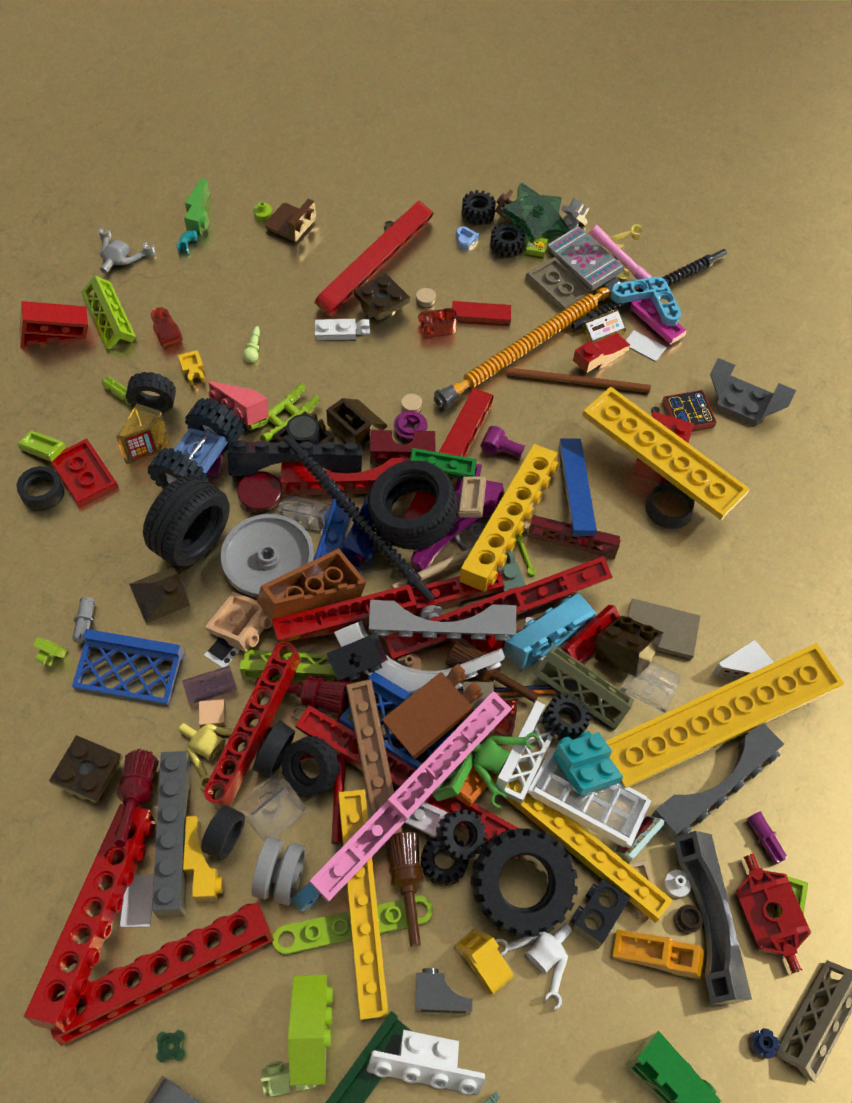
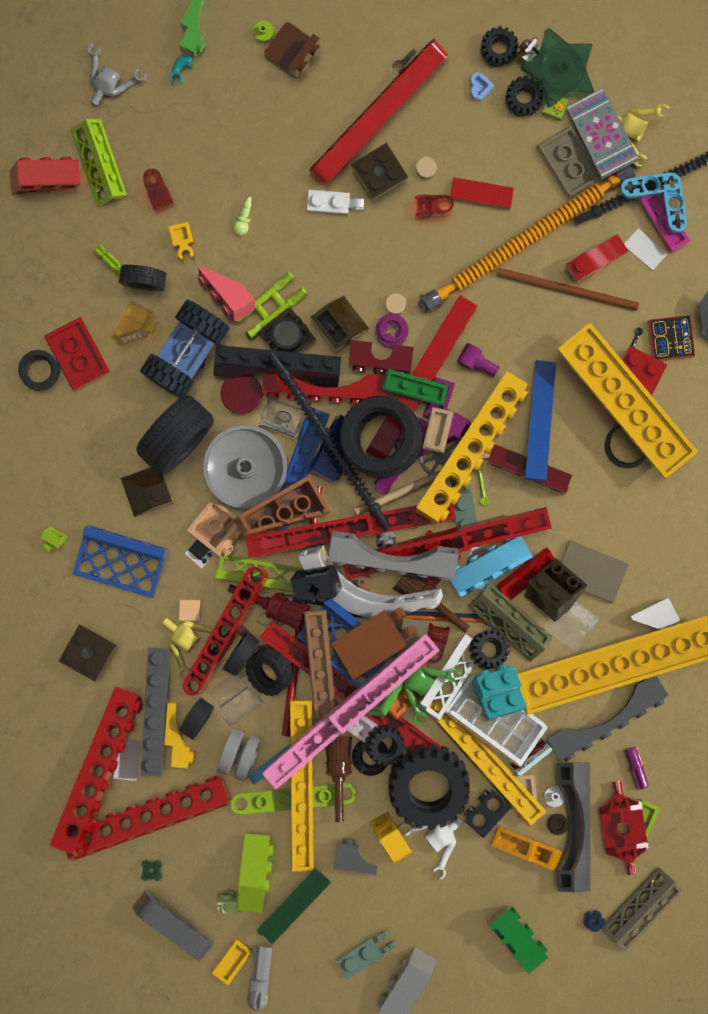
camera: 10 degrees right, 25 degrees up
lime tile [17,430,66,462] -> none
light grey axle [72,597,95,644] -> none
dark red piece [115,749,159,847] -> none
plate [182,665,237,705] -> none
white bracket [366,1030,485,1095] -> none
light grey hips [561,198,590,231] -> none
slope [582,309,626,343] -> none
bright pink piece [589,224,652,280] -> none

